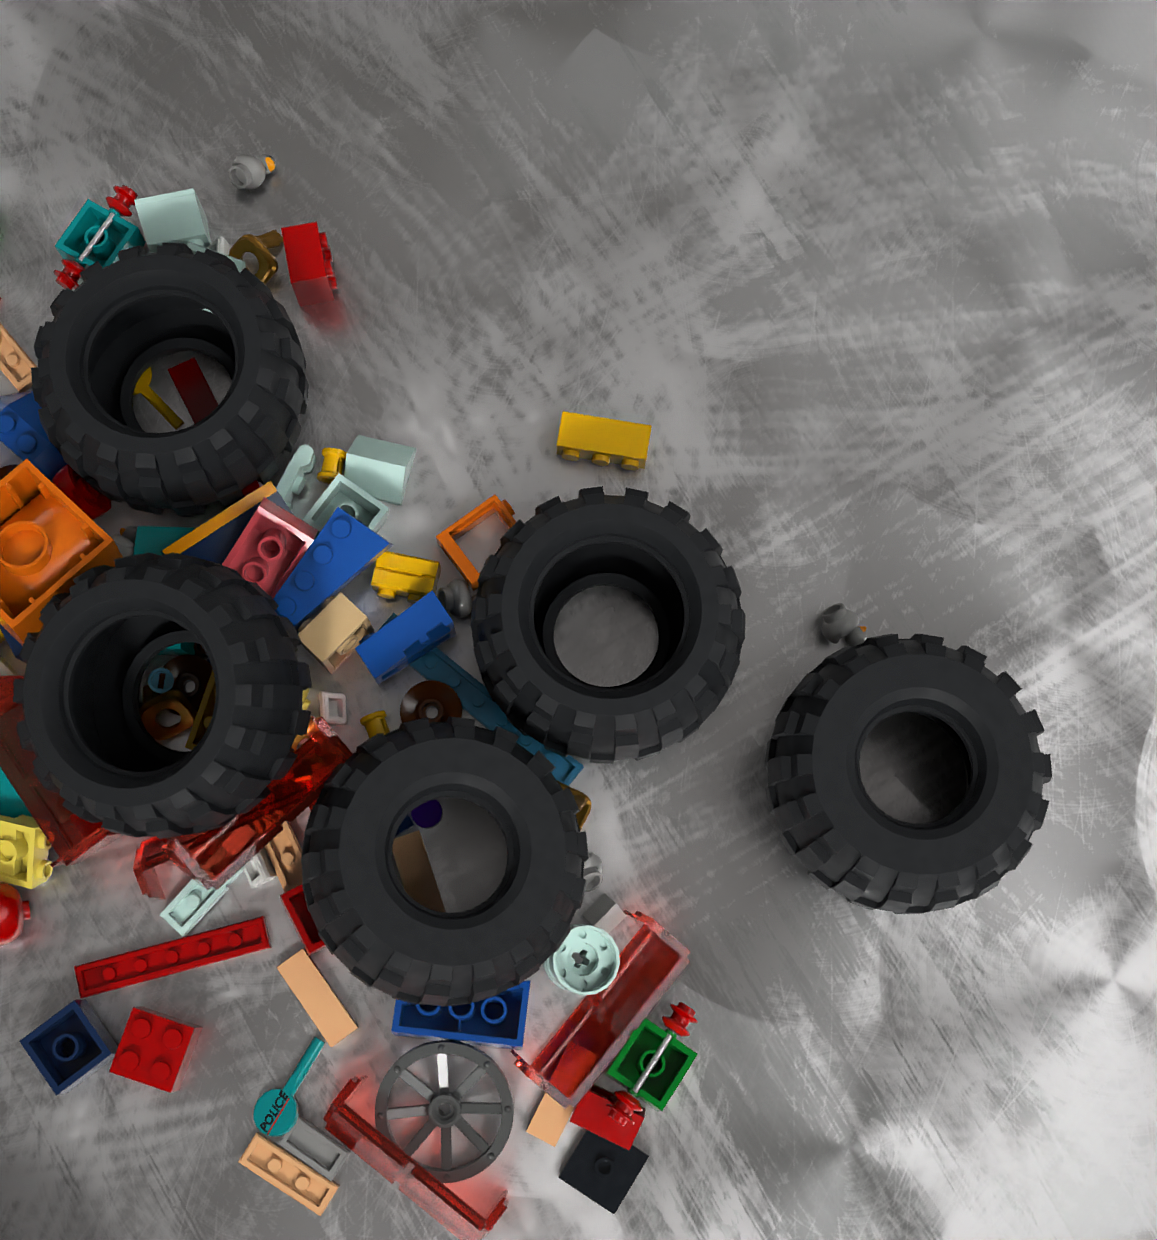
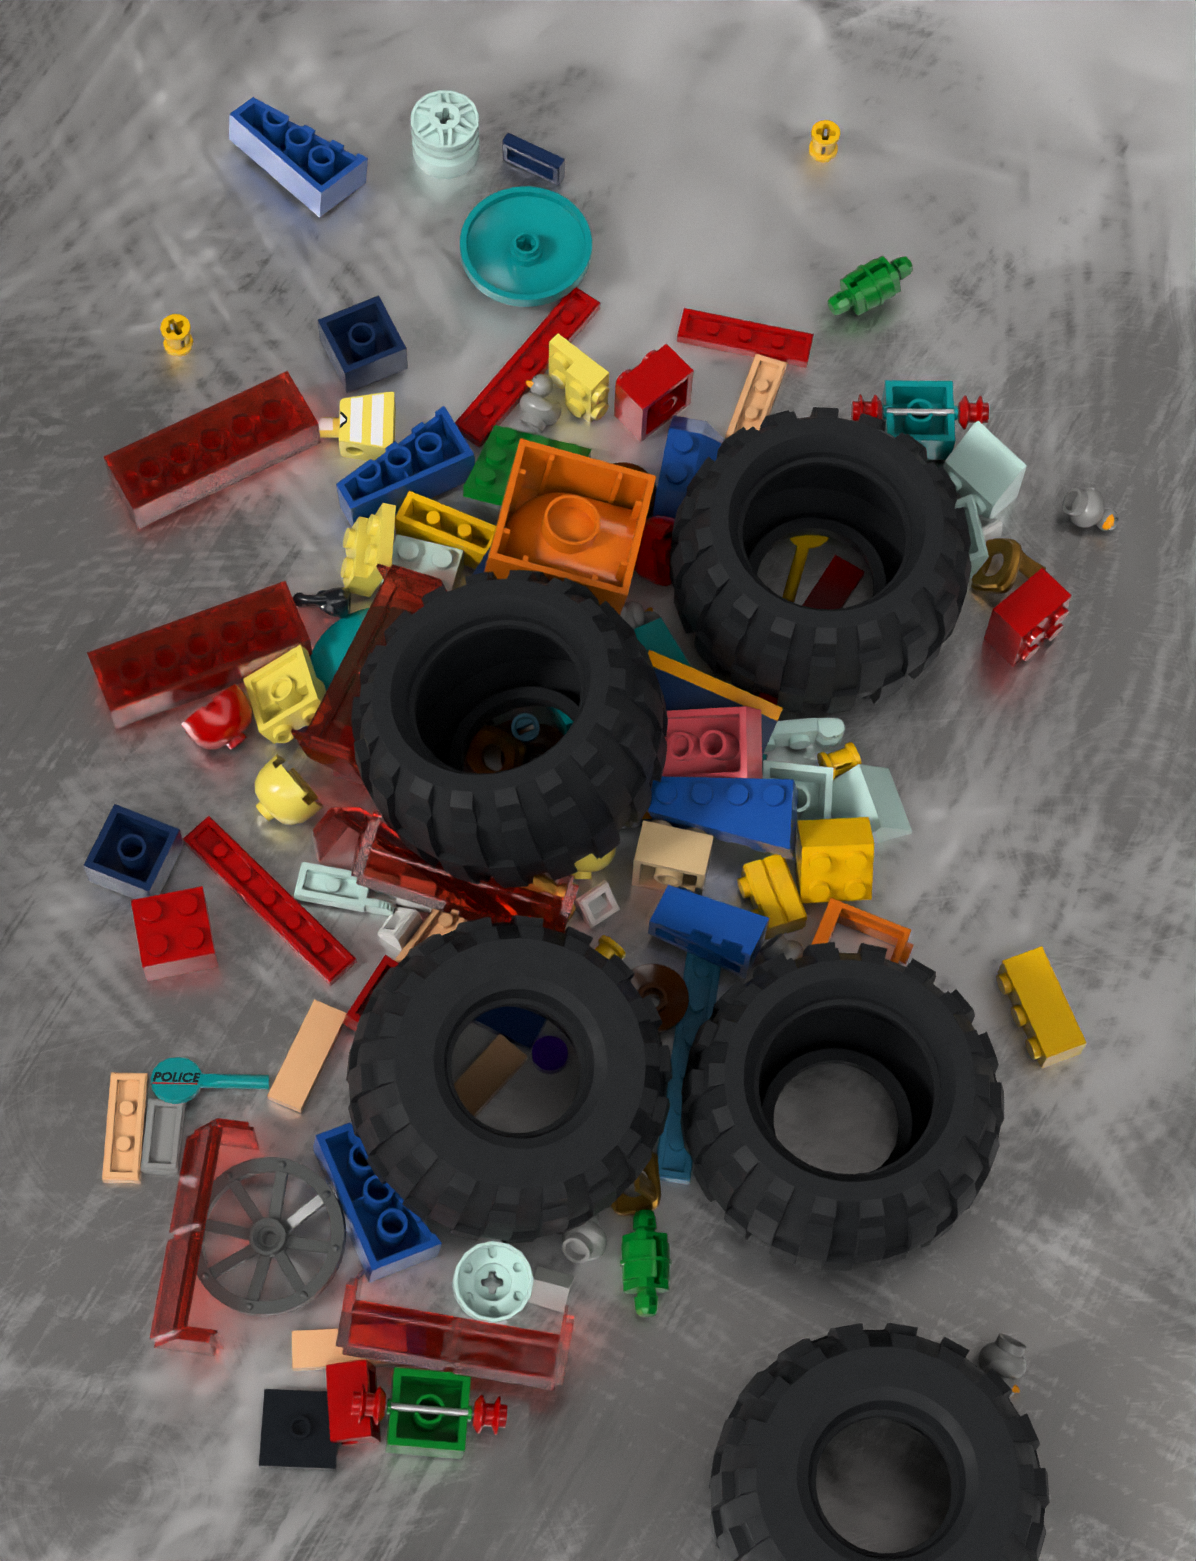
camera: 60 degrees right, 10 degrees down
none -> light yellow cylinder [255,754,323,825]
none -> green piece [620,1210,672,1317]
none -> yellow brick [795,817,874,903]

